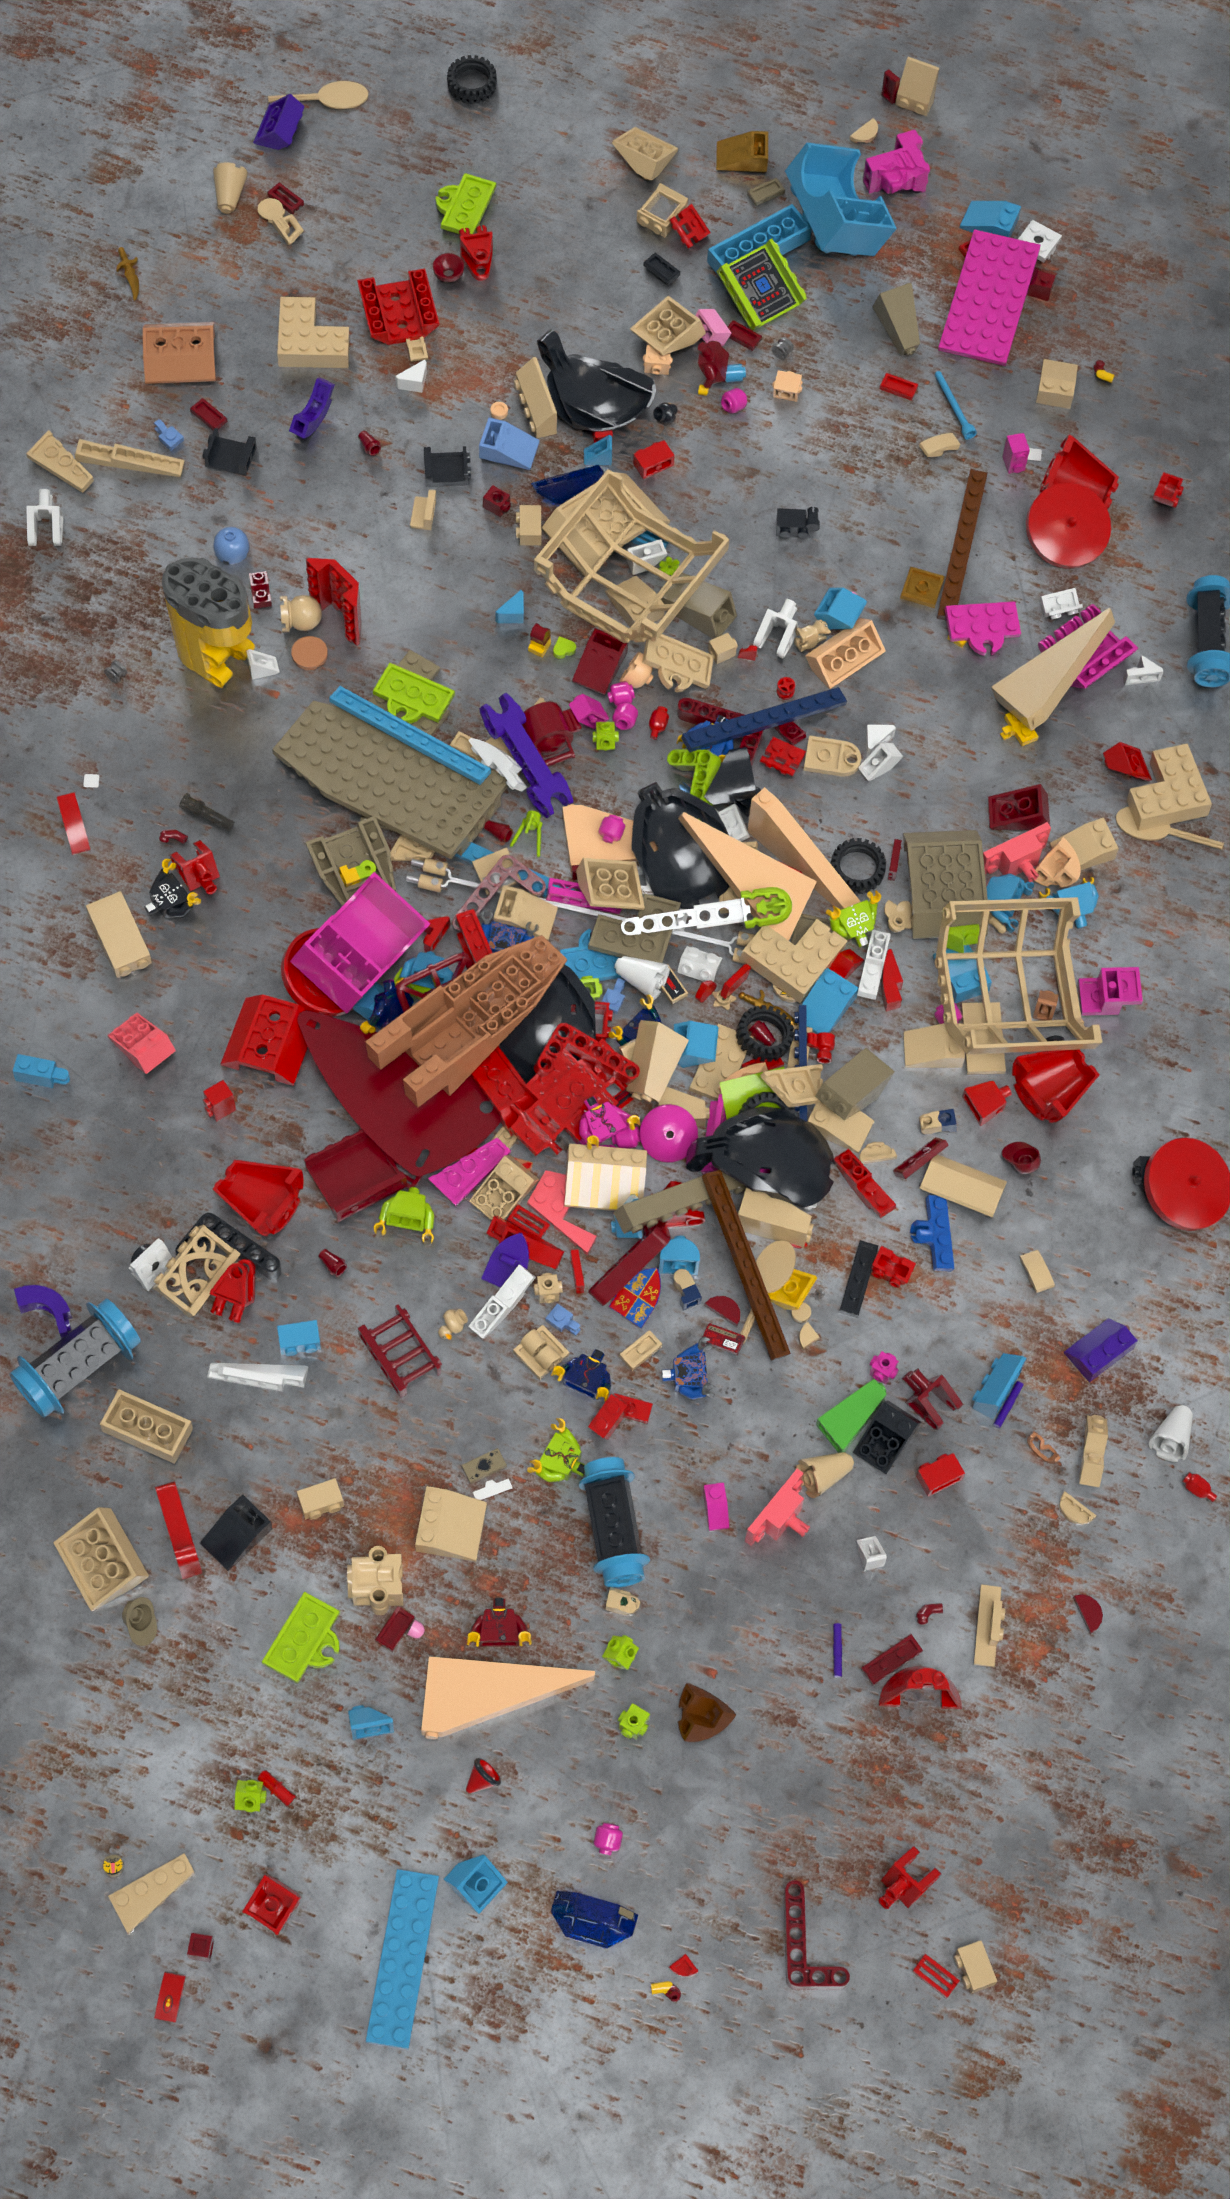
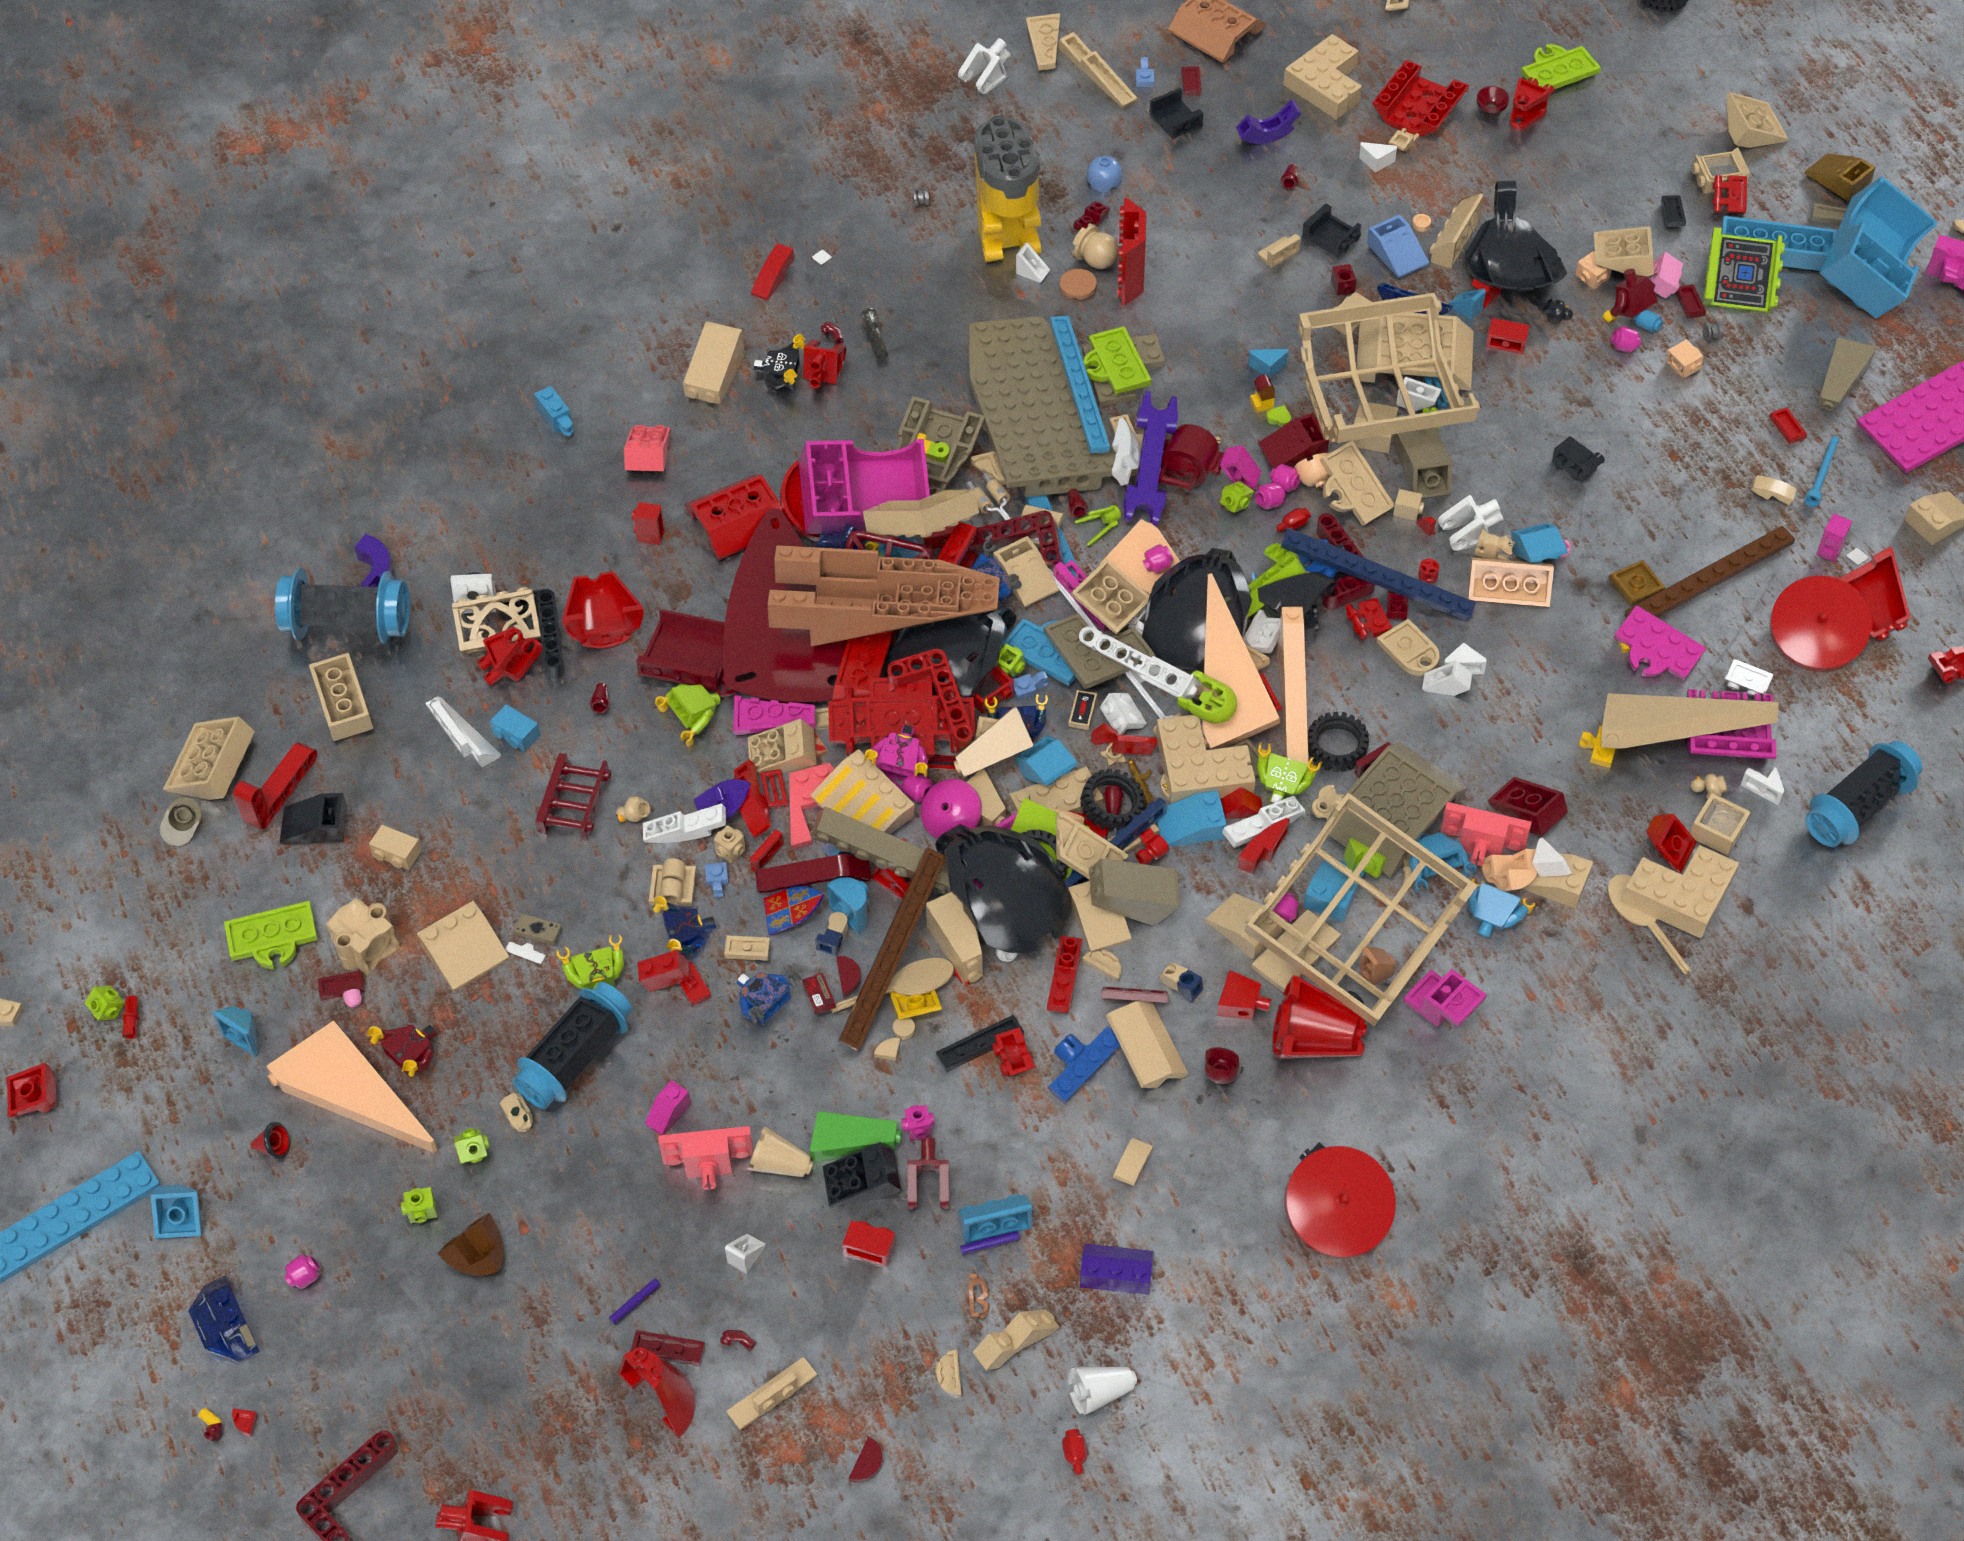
camera: 50 degrees right, 10 degrees down
white cone [614,956,670,1000] -> none
none -> tan piece [863,489,979,537]
none -> white slope [1532,838,1572,877]
none -> tan animal [1690,774,1728,799]
none -> tan piece [1690,793,1751,856]

